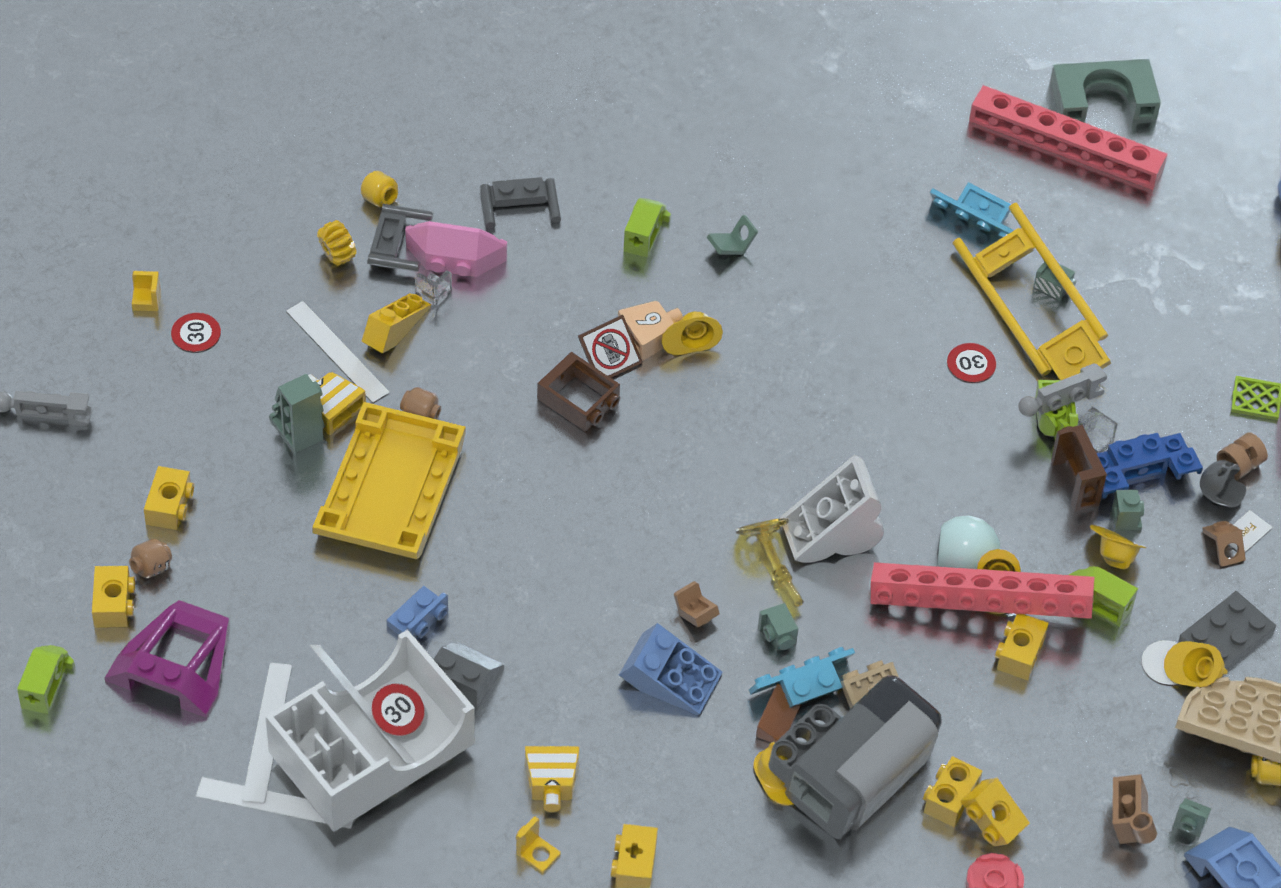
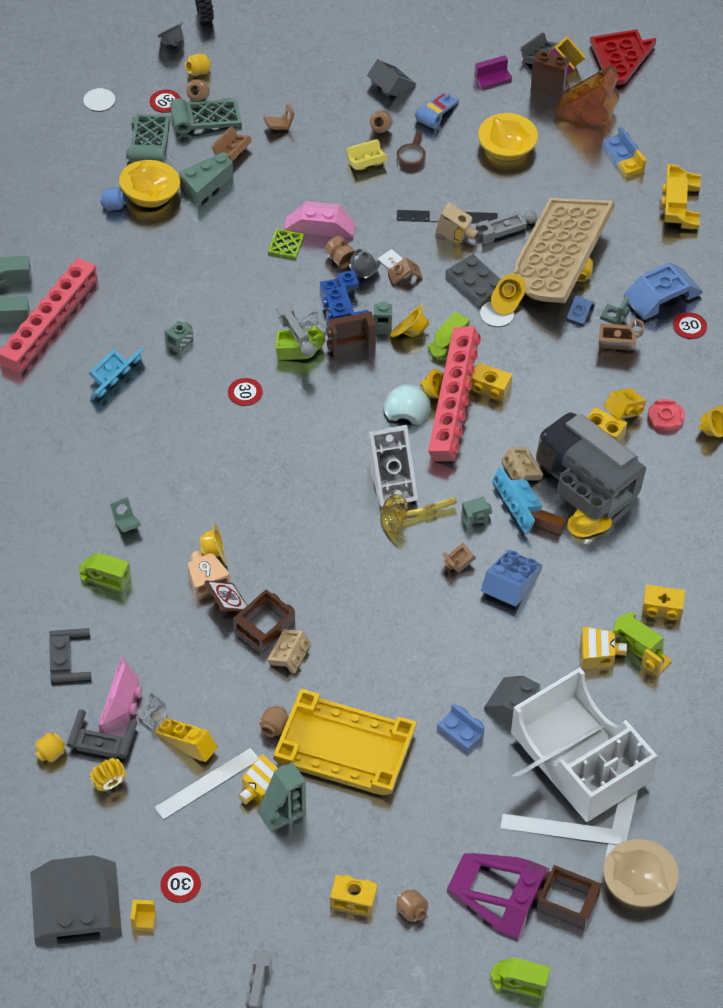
camera: 85 degrees left, 0 degrees up
yellow brick [92,566,135,628] -> none
sticker [372,684,424,736] -> none
yellow plate [952,203,1111,380] -> none
none -> dark grey wedge [30,855,122,943]
none -> tan bracket [267,629,311,673]
none -> reddish brown window [535,865,602,929]
none -> medium blue bracket [567,295,595,324]
none -> tan piece [604,839,679,907]
none -> lime piece [613,612,664,660]

